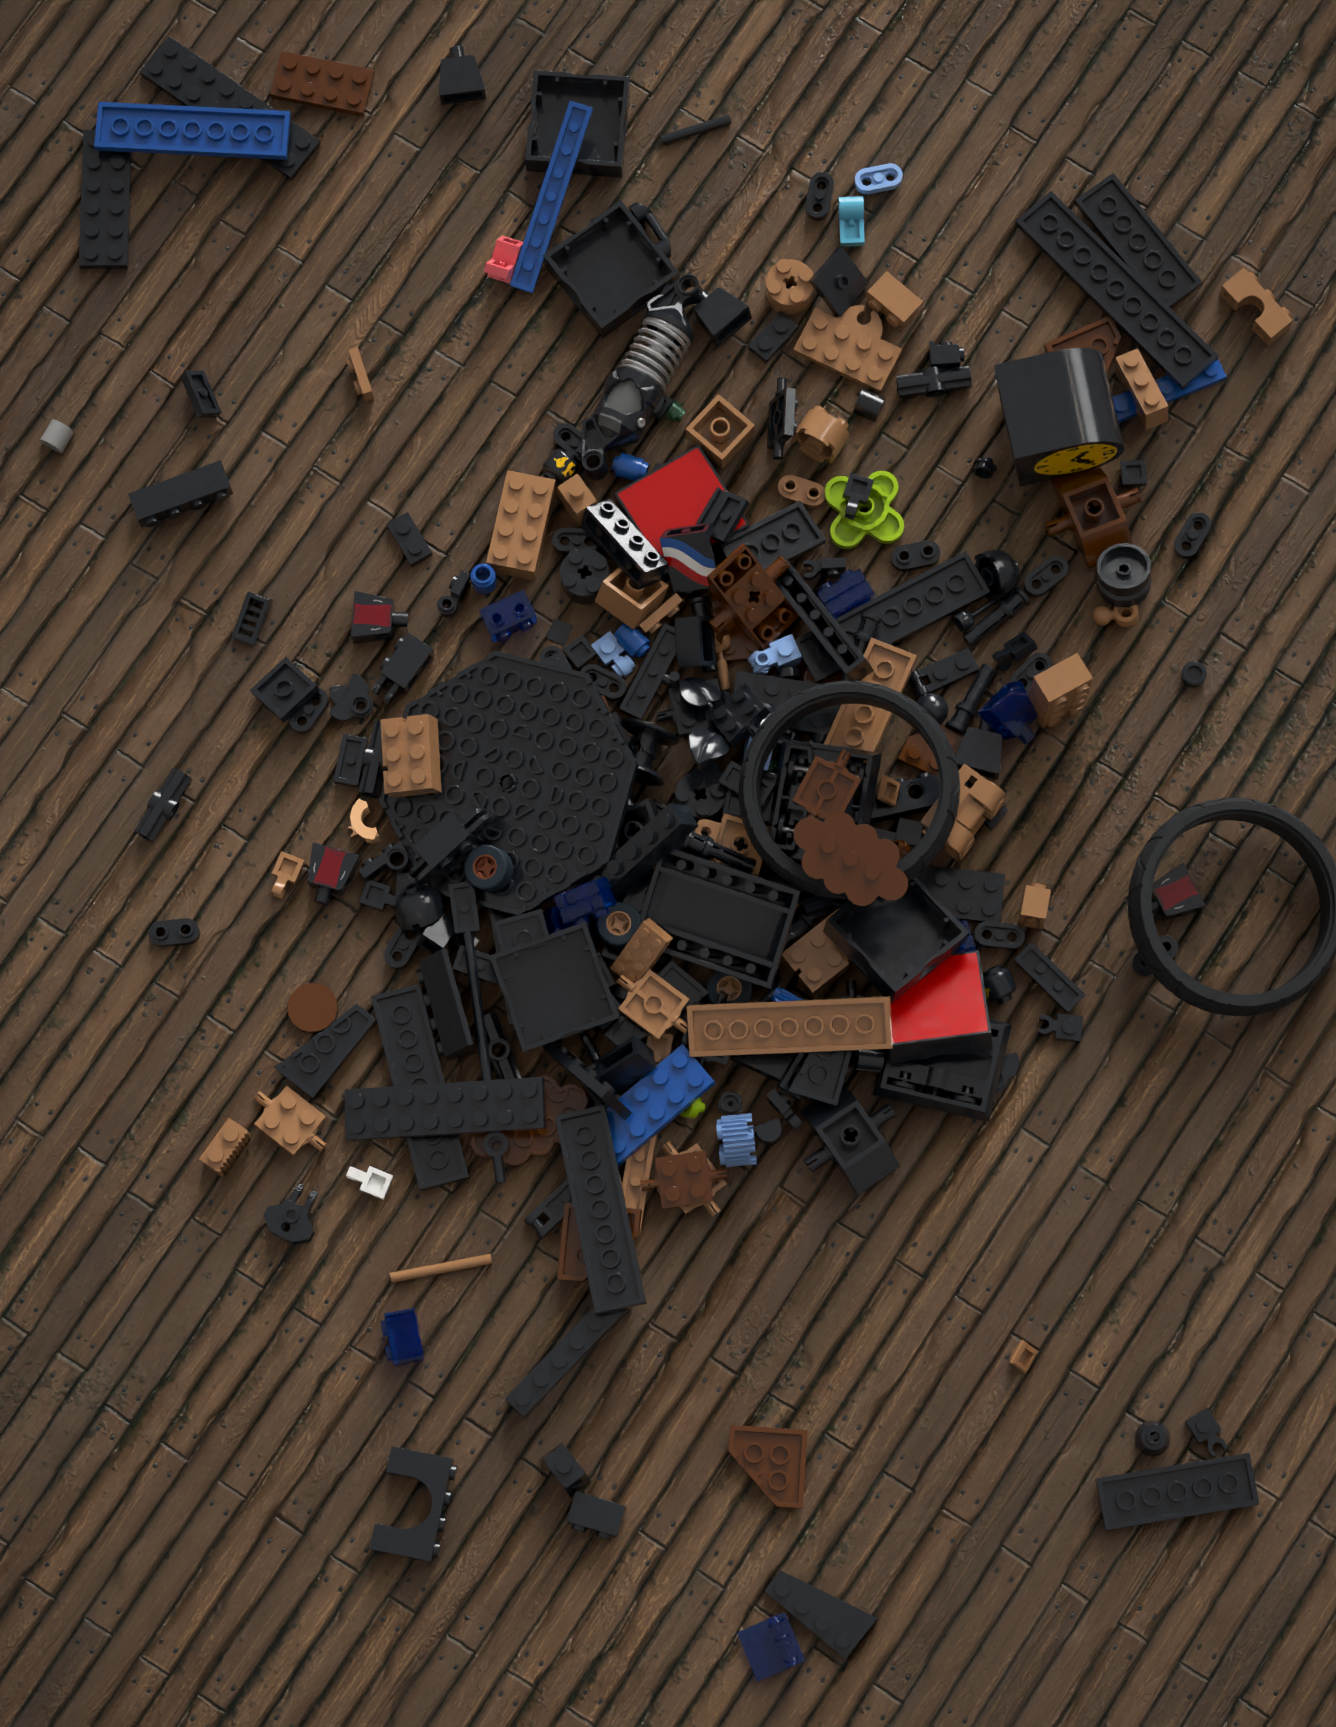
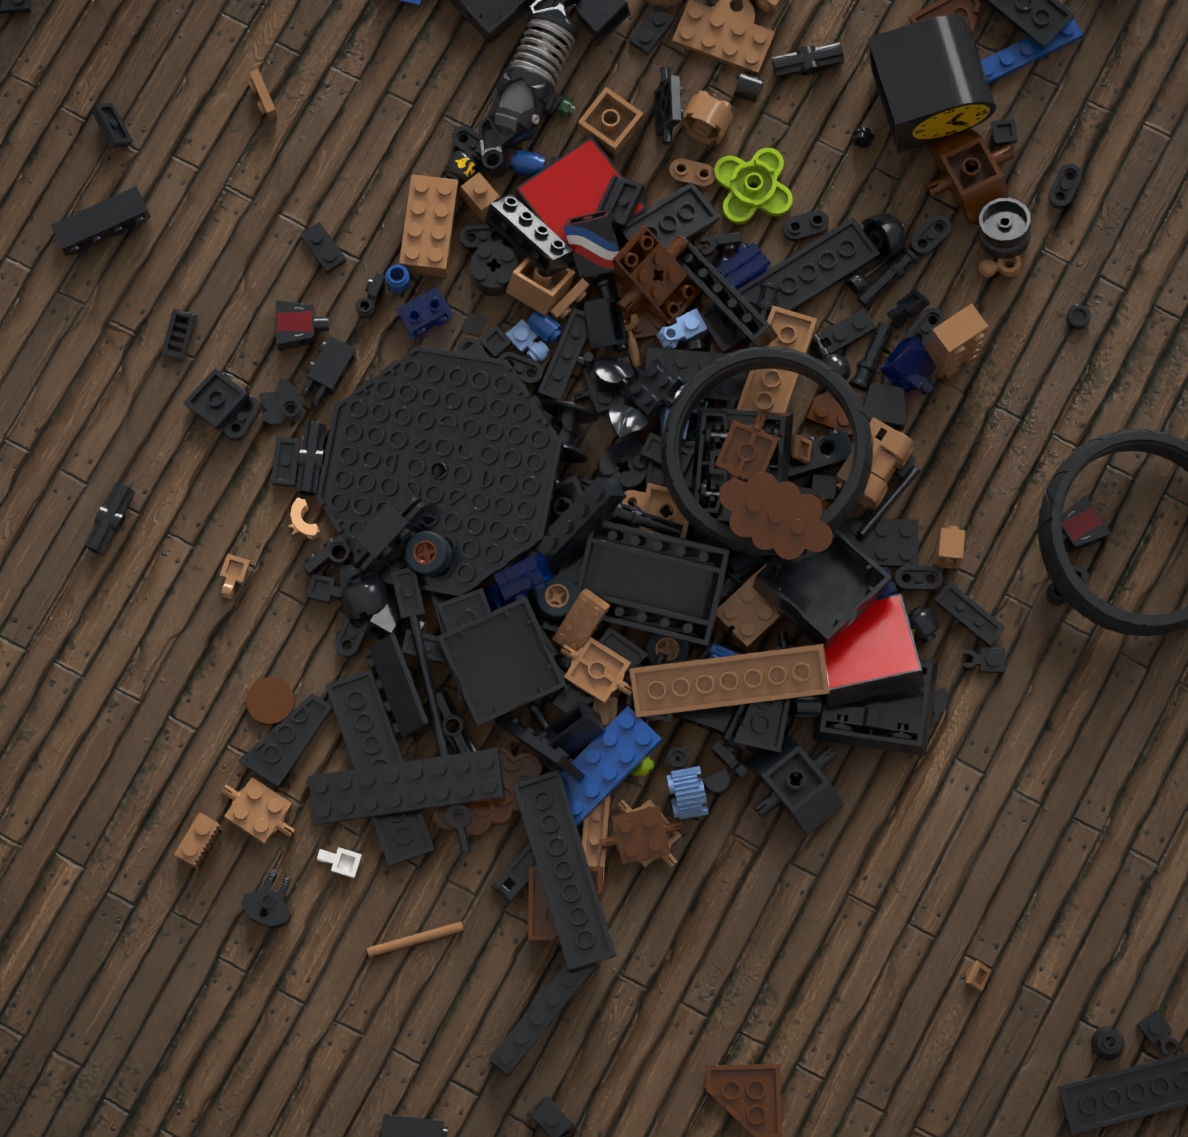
camera: 10 degrees left, 0 degrees up
black plate [149,918,200,947] -> none
torso [308,842,361,906] -> none
clear blue brick [380,1308,425,1366] -> none
medium nougat piece [381,714,442,798] -> none
black plate [843,473,874,520] -> none
black brick [928,341,964,369] -> none
medium nougat arch [1115,349,1169,430] -> none
none -> black bar [856,466,920,539]

